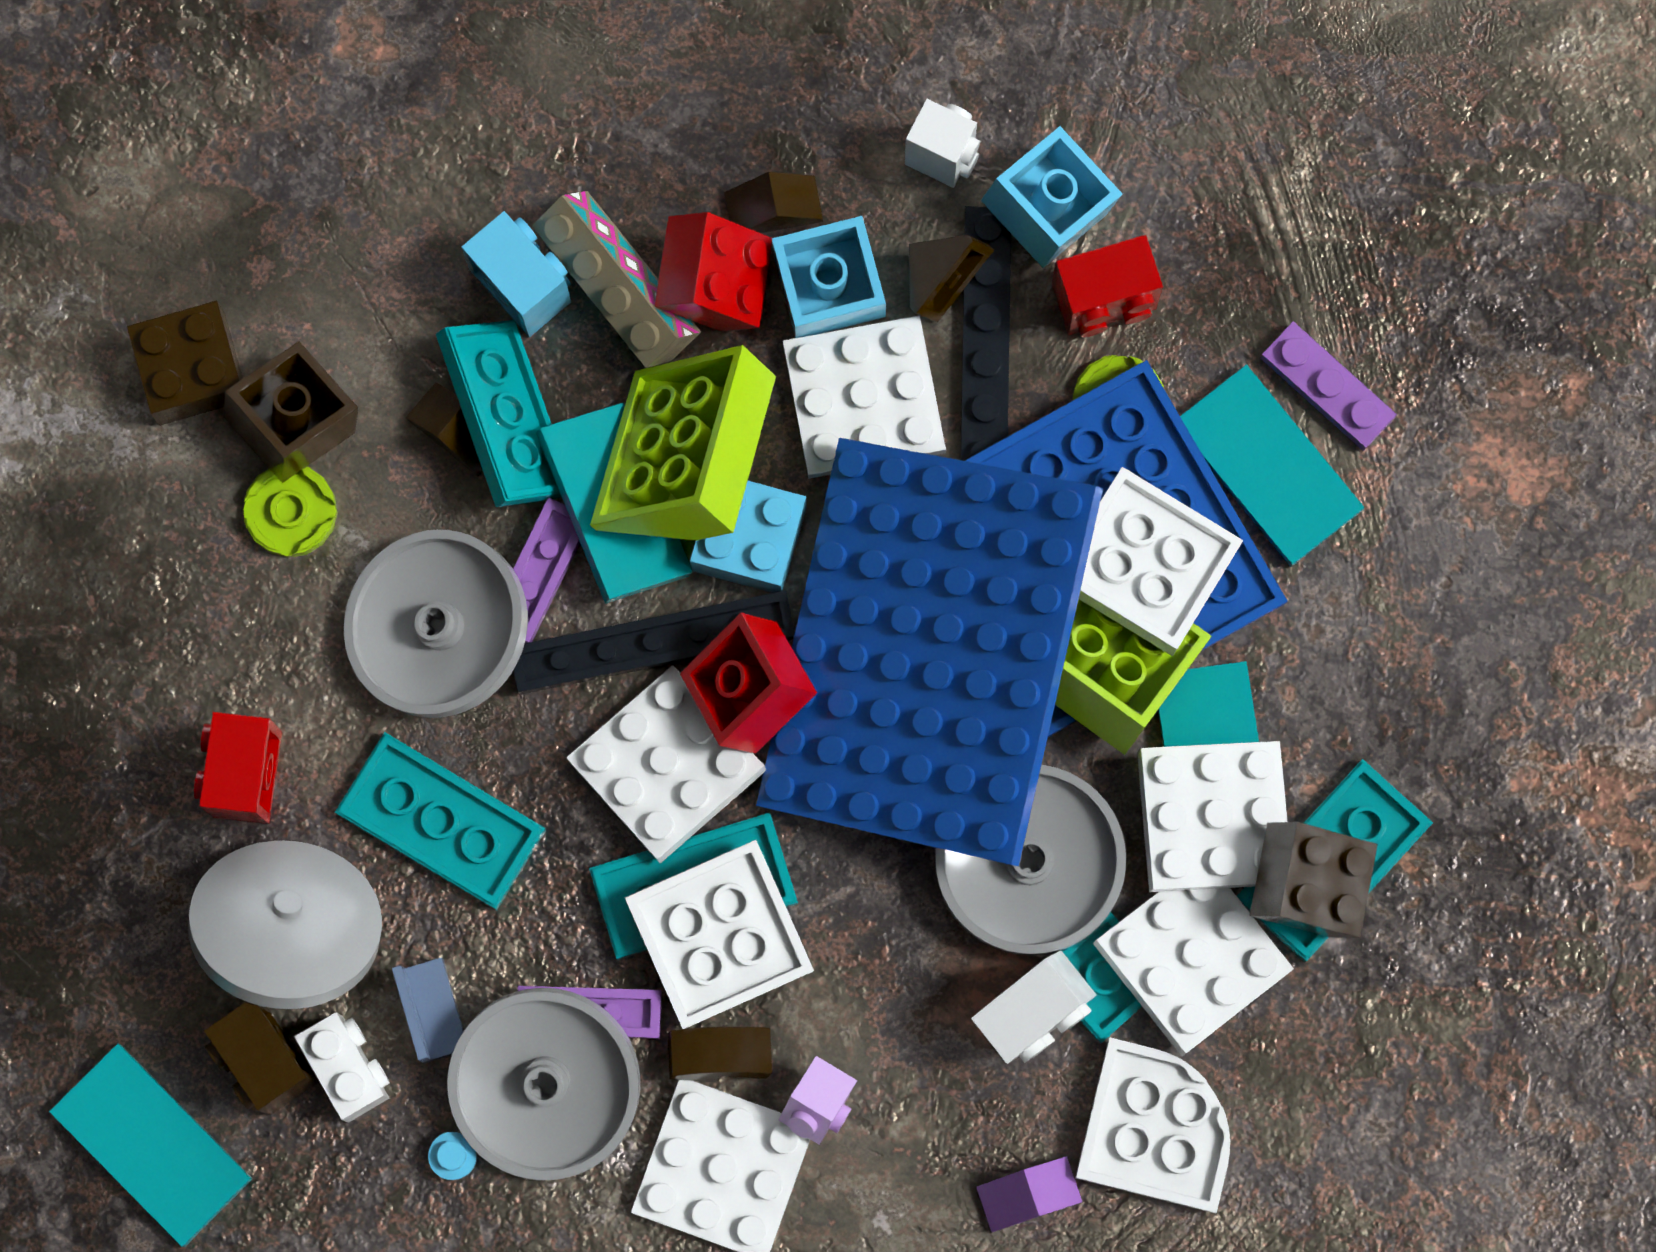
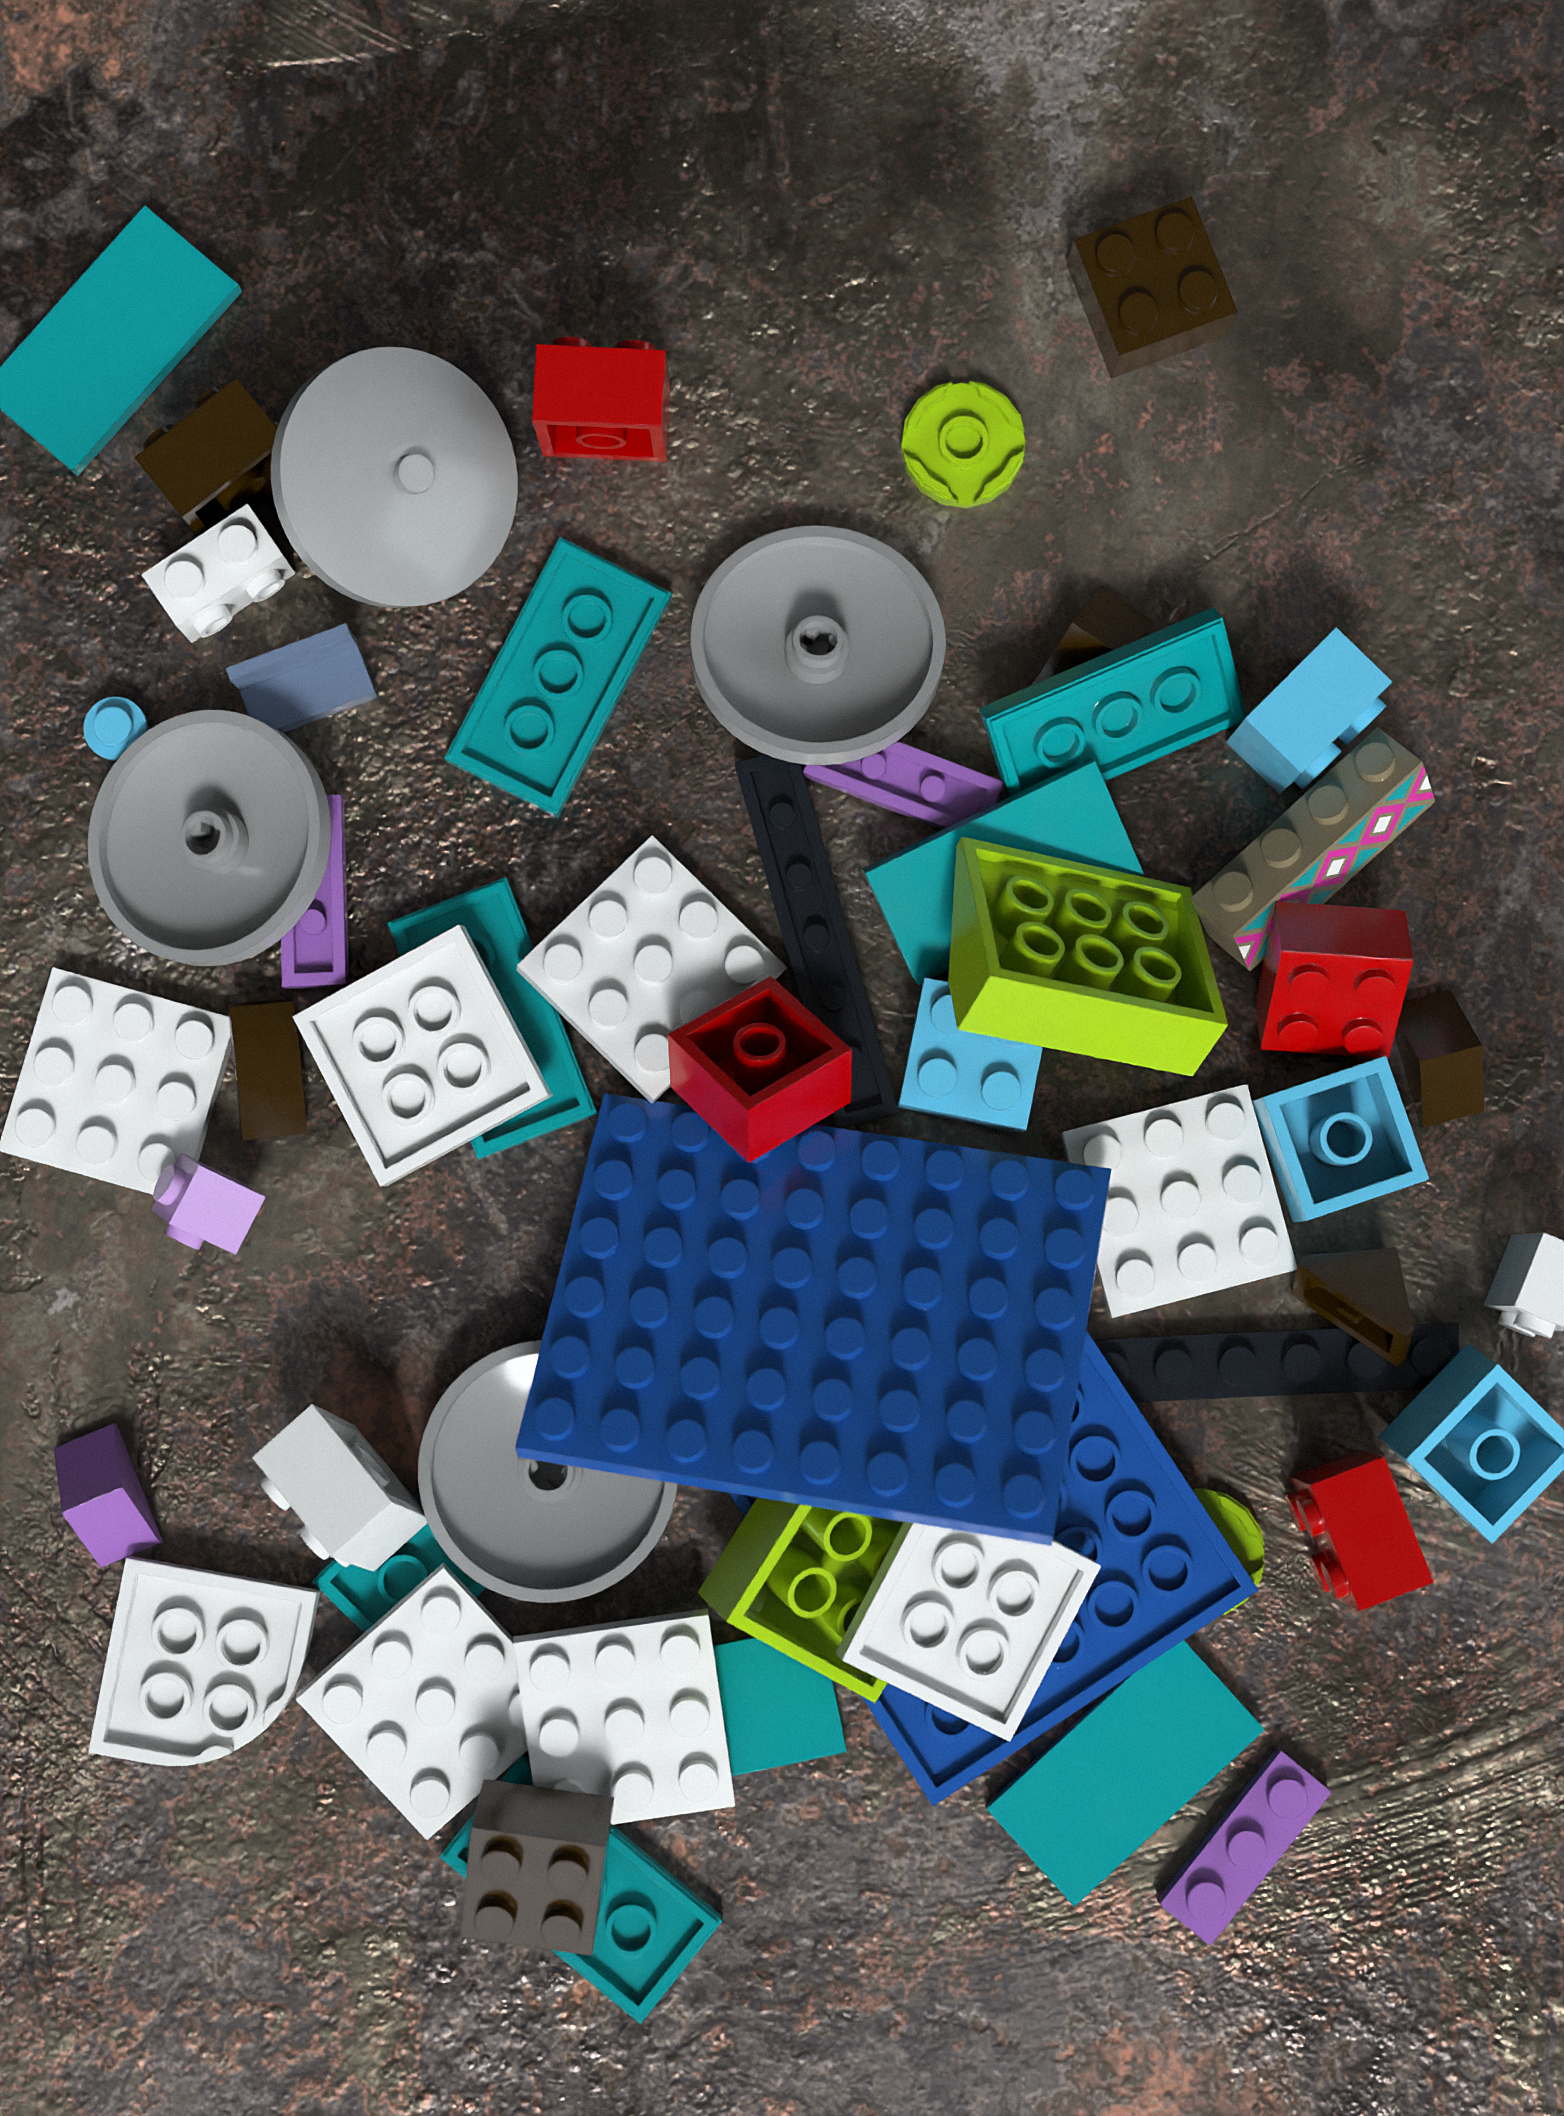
camera: 85 degrees right, 5 degrees up
dark brown brick [224,341,358,483] -> none

